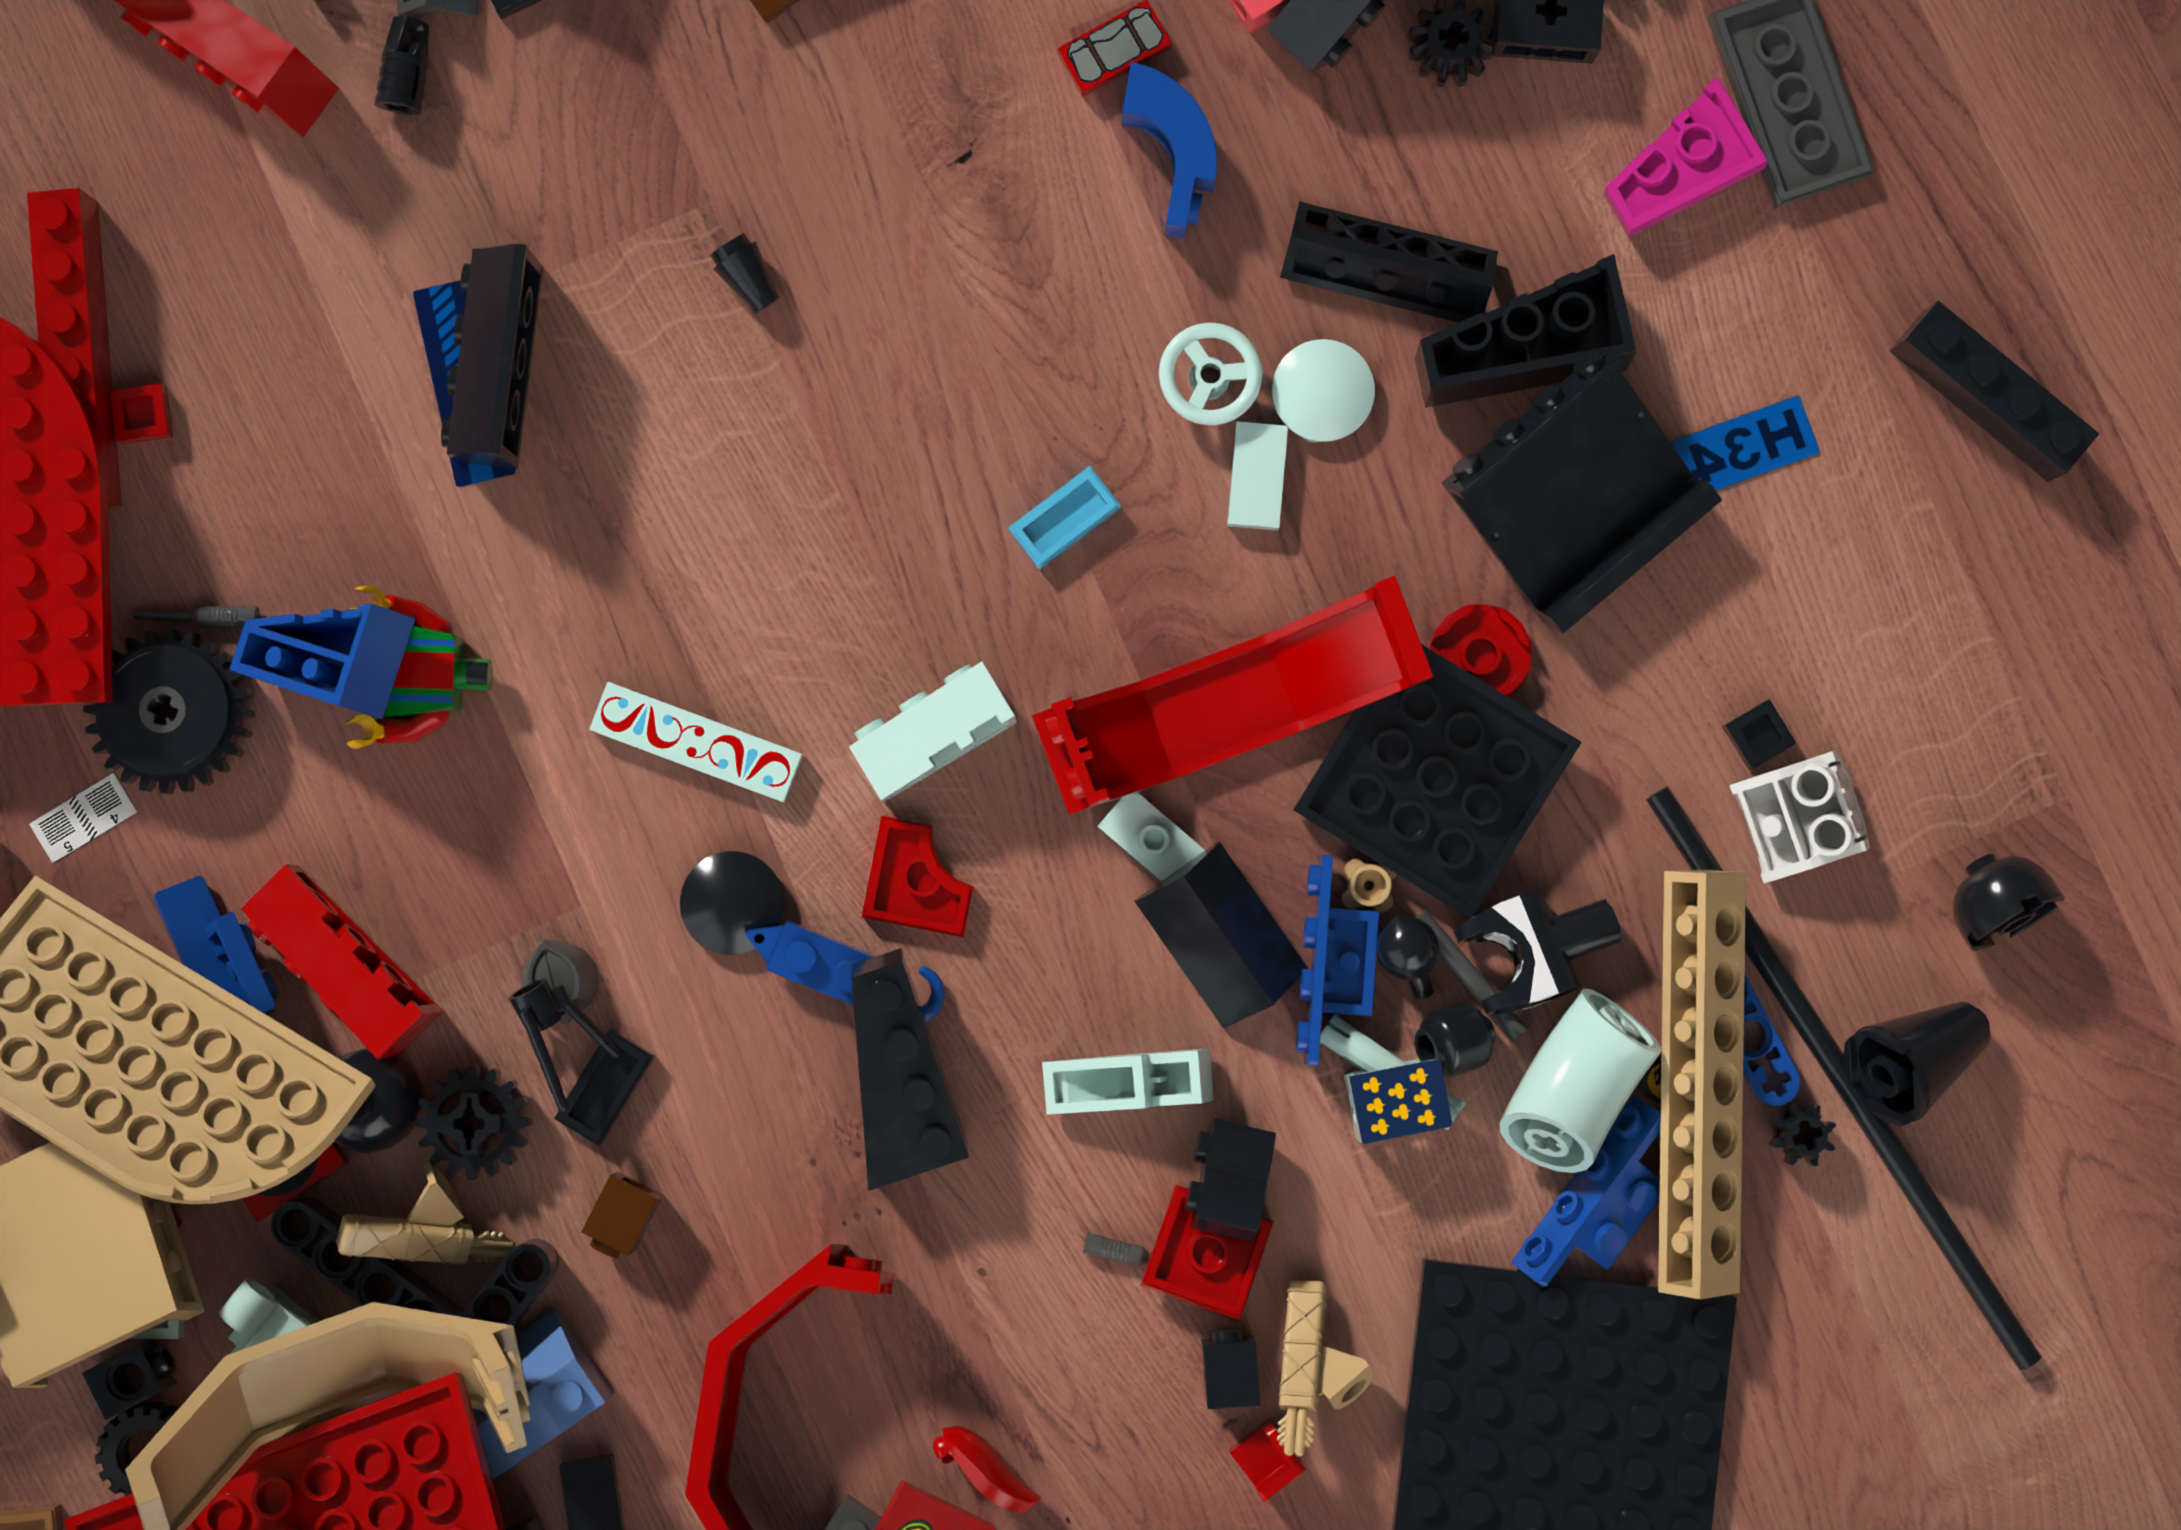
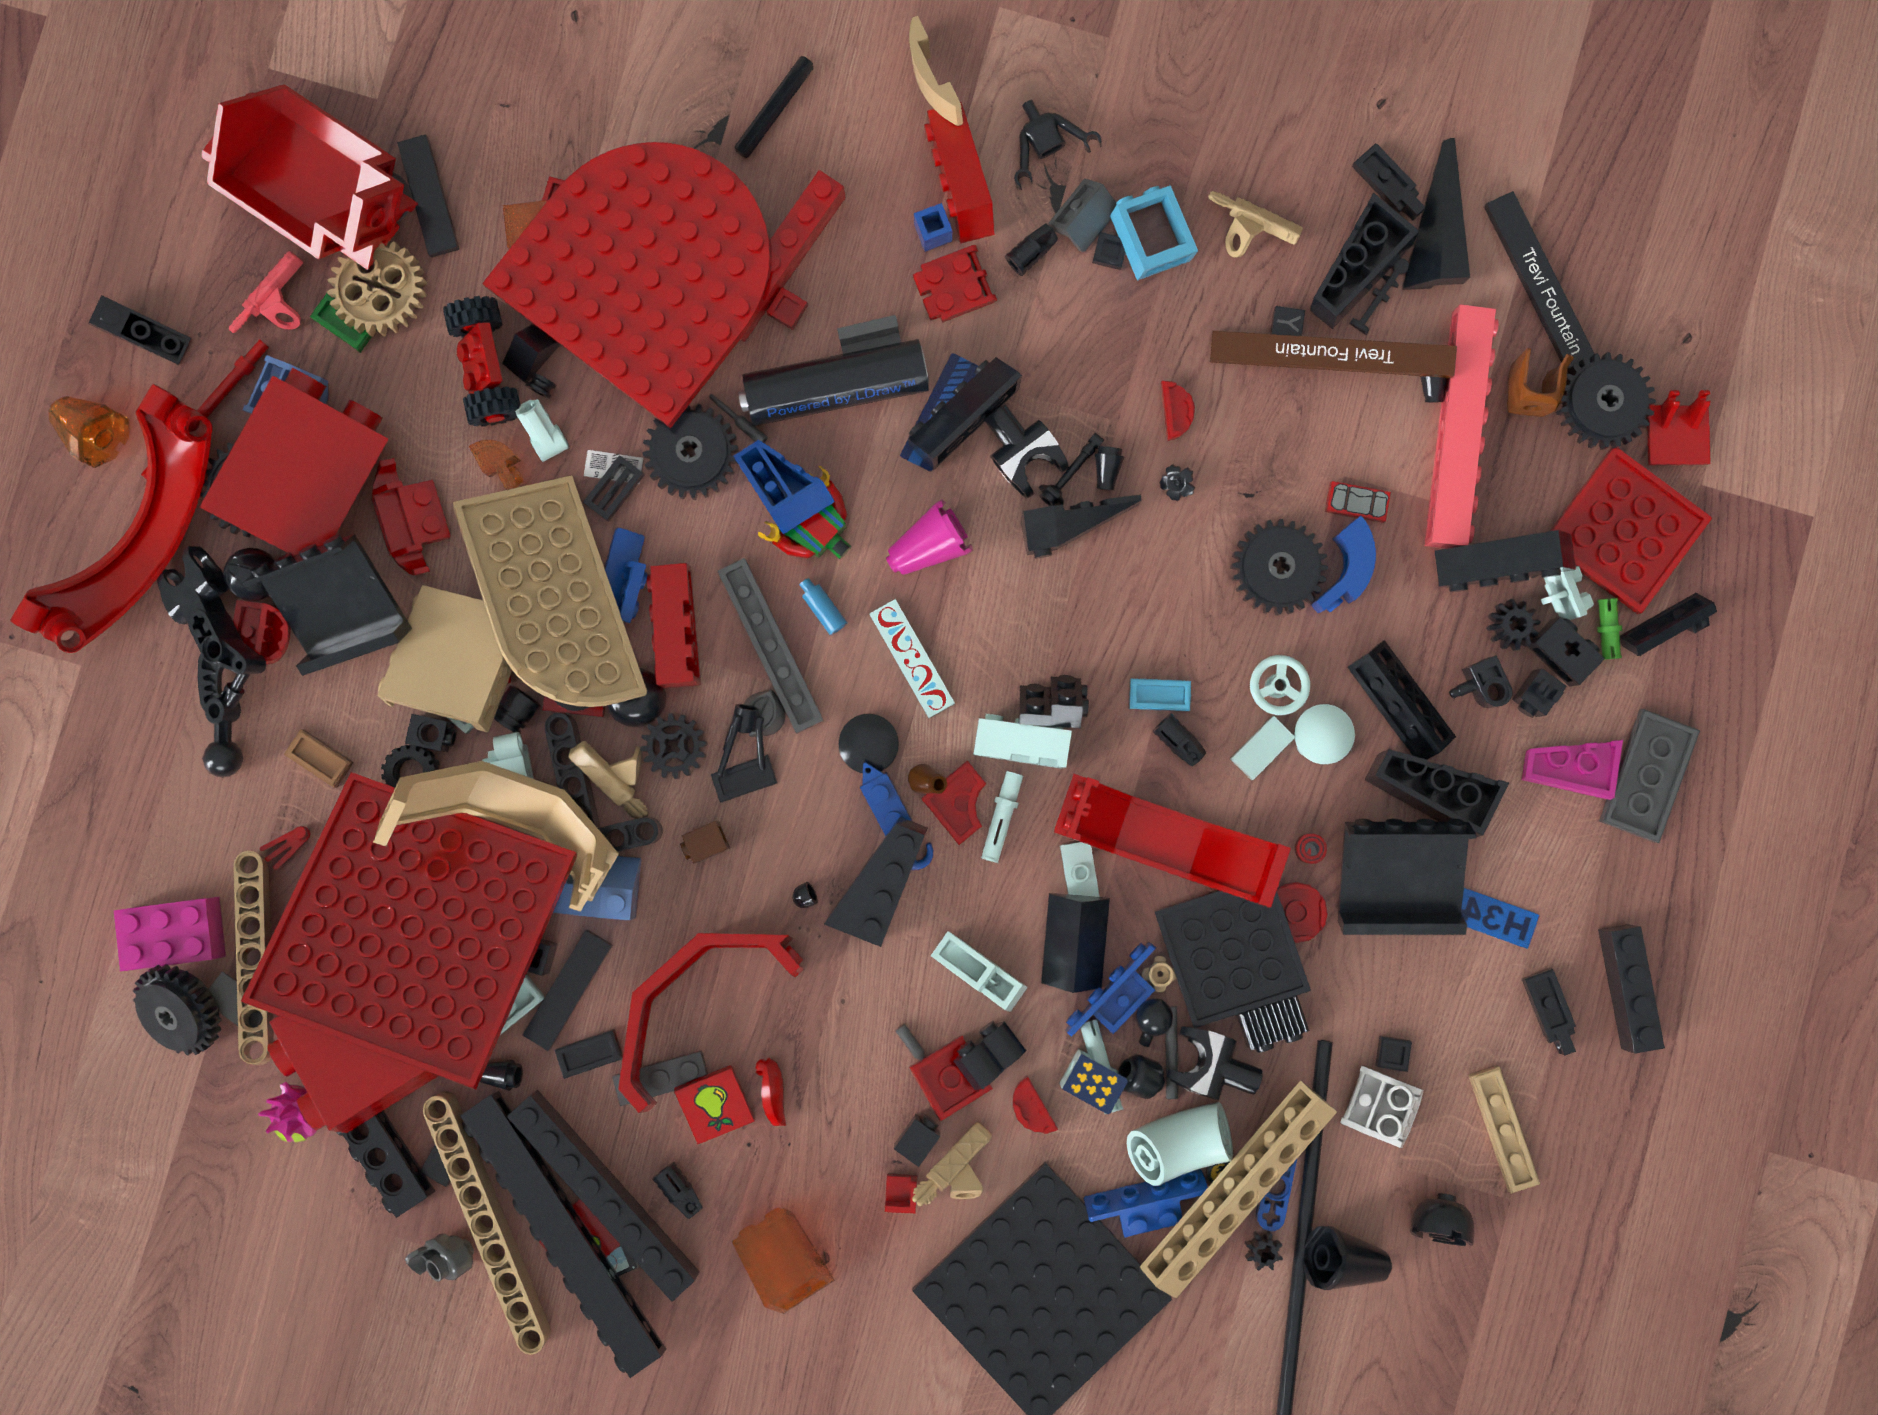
camera: 45 degrees right, 0 degrees up
none -> black piece [494,685,541,733]
none -> black tile [583,455,645,522]
none -> dark grey plate [718,558,824,734]
none -> black piece [738,339,929,426]
none -> black hinge [792,882,818,908]
none -> dark azure cylinder [799,578,847,636]
none -> dark grey panel [837,315,901,354]
none -> dark pink cone [886,499,973,575]
none -> reddish brown cone [908,764,947,794]
none -> red plate [913,245,997,323]
none -> blue brick [914,203,953,252]
none -> light aqua pin [981,771,1023,863]
none -> black connector [985,404,1069,498]
none -> red plate [1012,1075,1058,1134]
none -> black plate [1019,675,1089,728]
none -> black wedge [1020,494,1142,559]
none -> black piece [1039,432,1104,506]
none -> black hinge [1152,713,1206,767]
none -> black plant [1159,464,1195,501]
none -> red plate [1161,381,1195,441]
none -> black gear [1230,519,1328,616]
none -> black brick [1236,996,1309,1053]
none -> red tile [1295,833,1327,864]
none -> black piece [1449,655,1513,708]
none -> tan tile [1468,1066,1540,1194]
none -> black brick [1512,669,1567,718]
none -> black hinge [1522,968,1576,1056]

